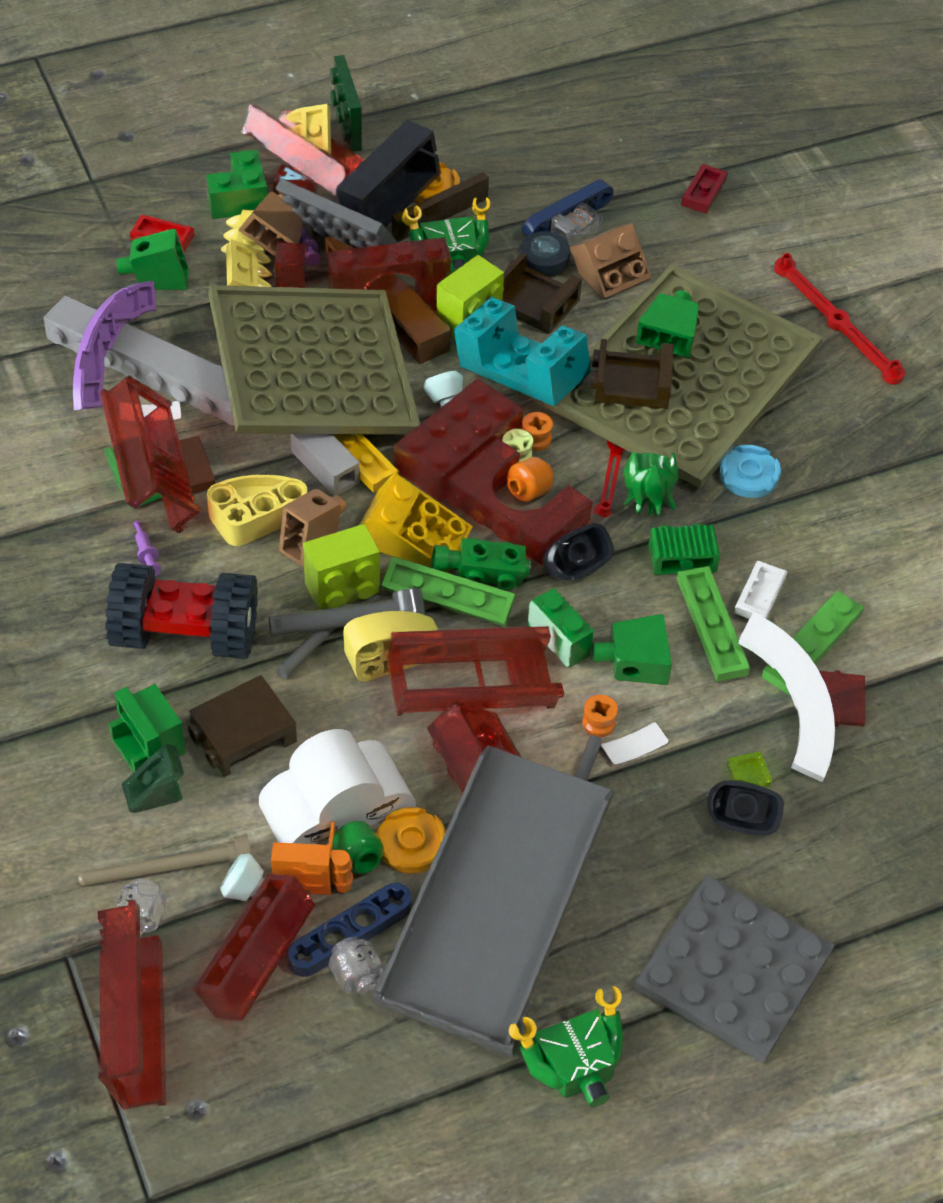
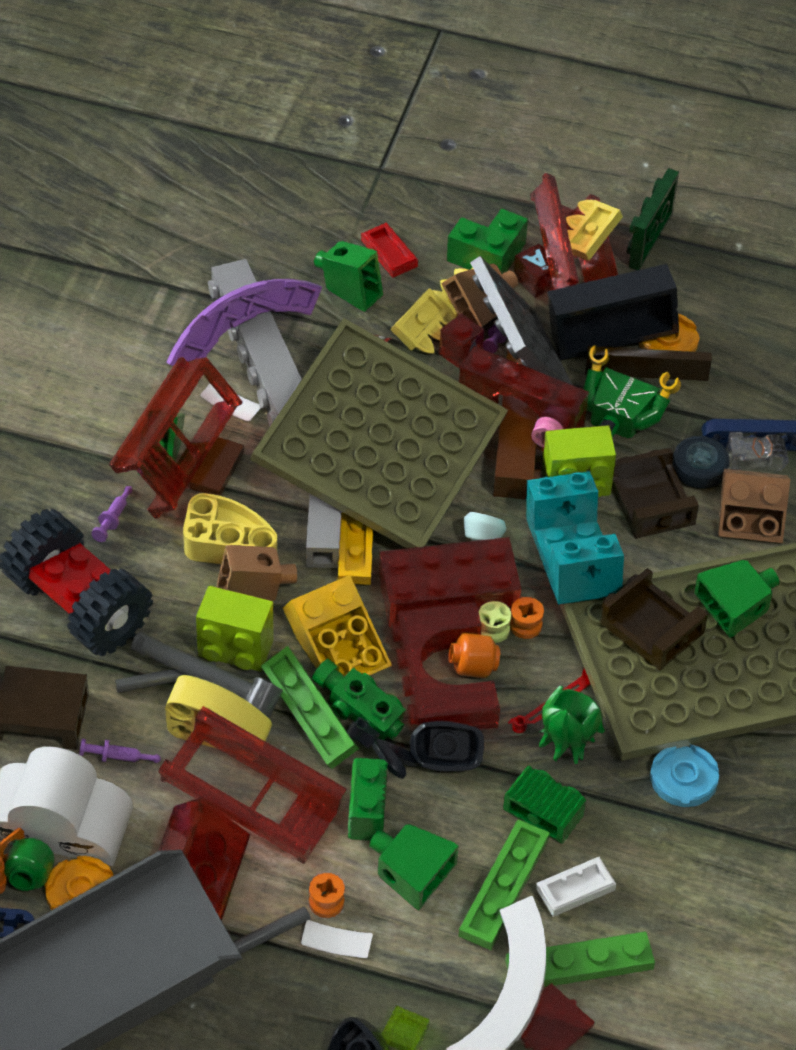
camera: 40 degrees right, 0 degrees up
none -> medium lavender piece [79,739,161,763]
none -> black piece [346,717,419,779]
none -> bright pink bush [531,417,563,448]

